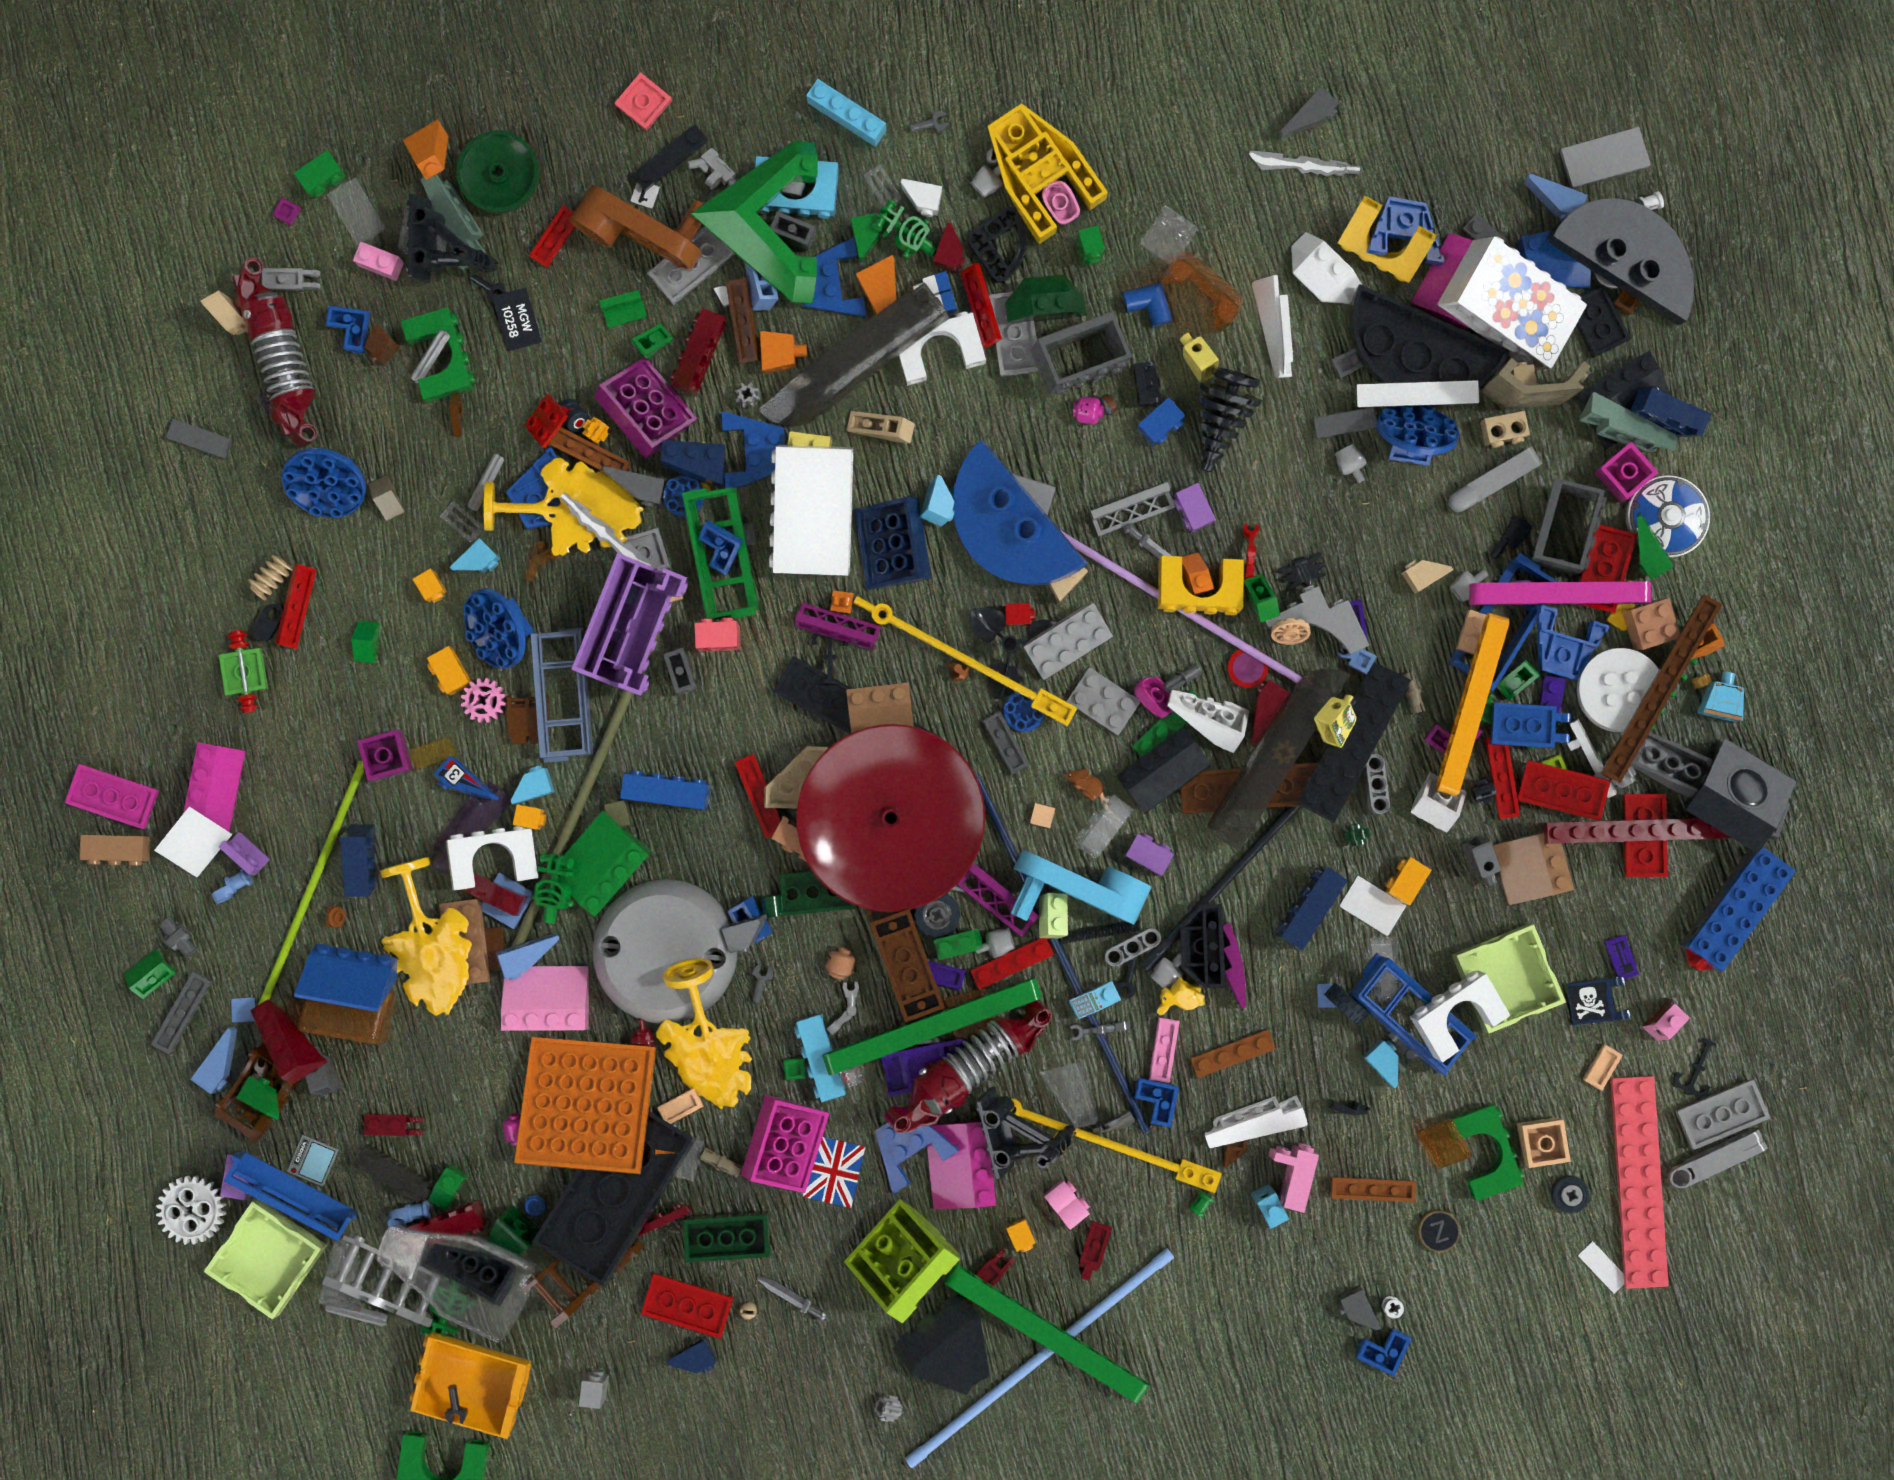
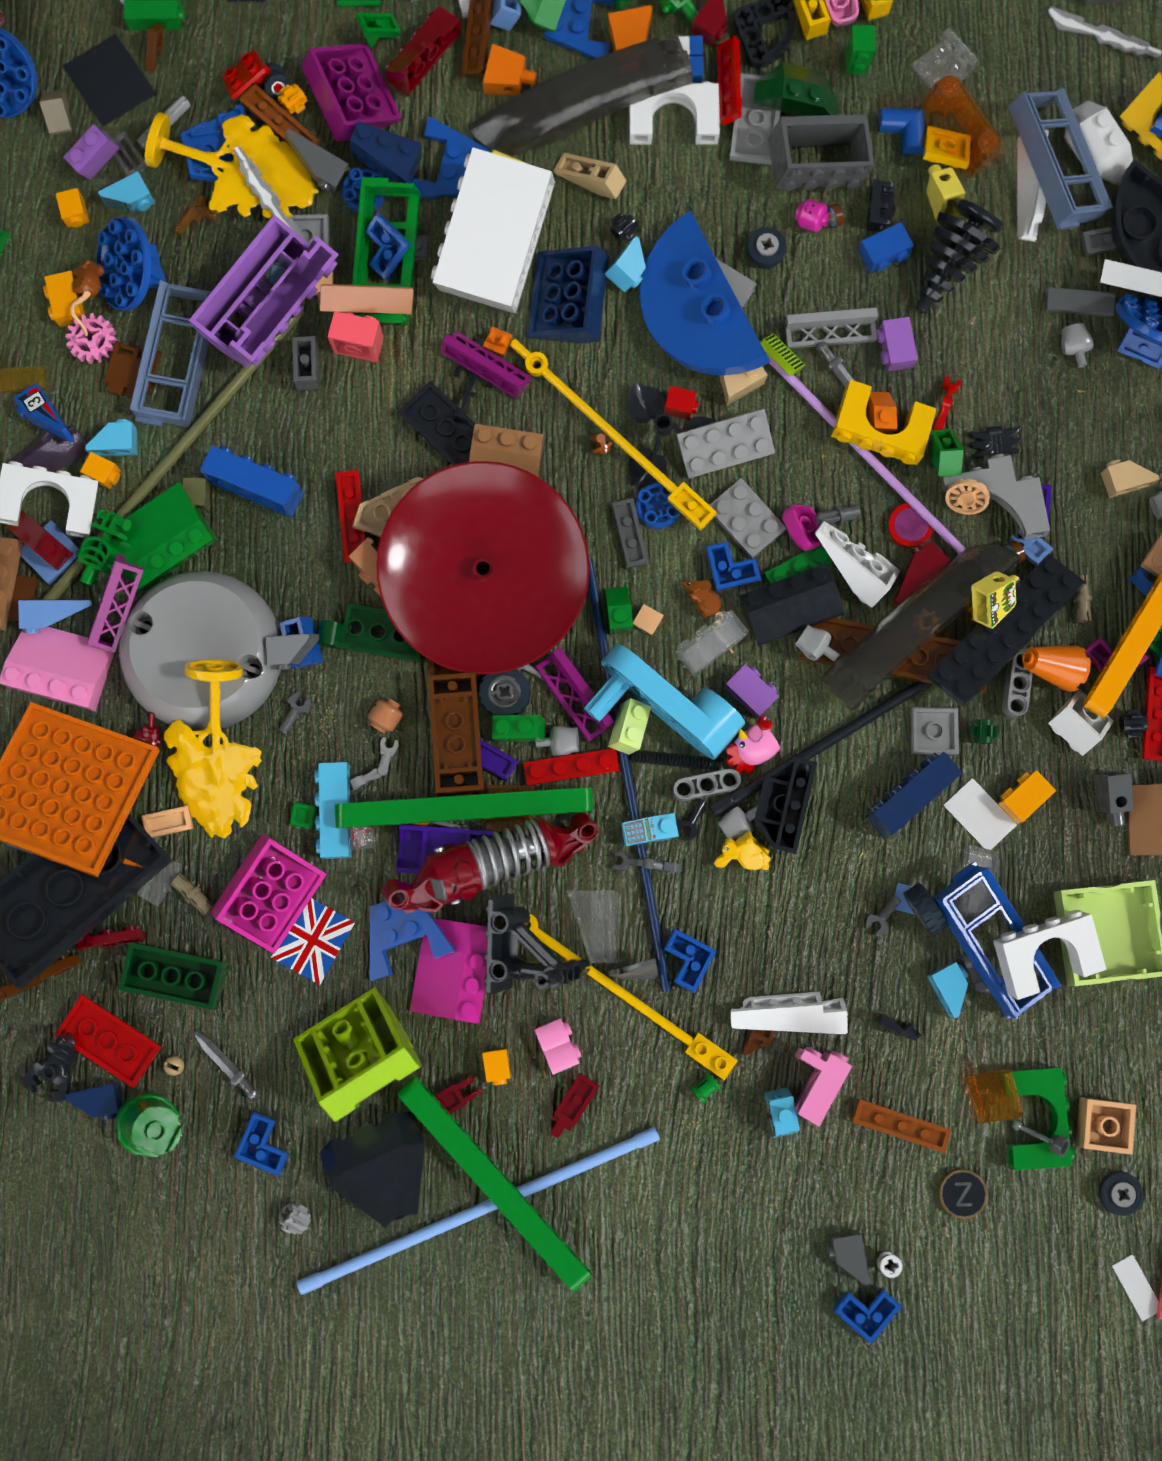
camera: 15 degrees right, 5 degrees down
light grey gear [735,382,760,409] -> none
bright pink tile [1148,1017,1179,1083] -> none
dark orange plate [1190,1029,1275,1078] -> none
magenta slope [1223,922,1246,1009] -> none
none -> black animal [22,1032,76,1102]
none -> black sticker [63,34,156,126]
none -> medium lavender brick [64,124,120,180]
none -> dark orange animal [70,259,104,336]
none -> magenta fence [87,553,144,653]
none -> green piece [115,1092,182,1157]
none -> blue brick [234,1111,289,1176]
none -> nougat panel [318,284,413,314]
none -> green slope [605,587,633,634]
none -> black gear [610,213,638,242]
none -> blue brick [705,541,761,591]
none -> bright pink piece [725,715,780,774]
none -> black wheel [746,227,787,269]
none -> lime tile [761,334,805,376]
none -> light grey piece [795,625,840,662]
none -> dark grey bar [865,895,901,936]
none -> light grey tile [910,707,959,755]
none -> yellow plate [923,126,971,169]
none -> reddish brown tile [1004,540,1025,565]
none -> sand blue piece [1008,88,1113,230]
none -> hinge [1012,1121,1070,1157]
none -> orange cone [1022,645,1091,692]

